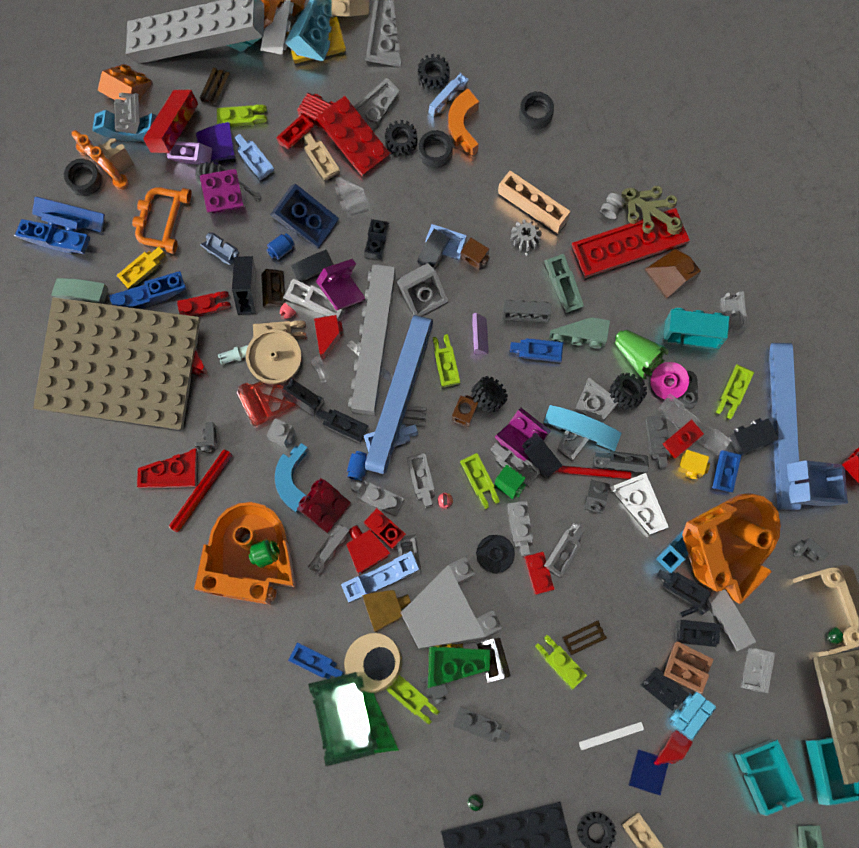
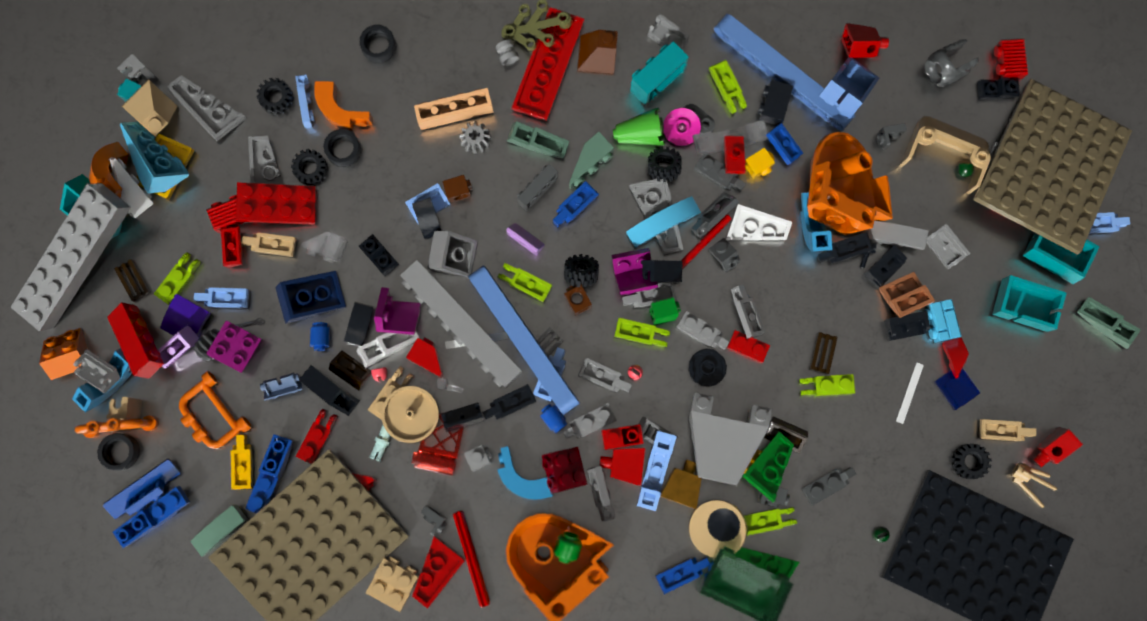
camera: 55 degrees left, 5 degrees up
none -> tan plate [366,556,420,612]

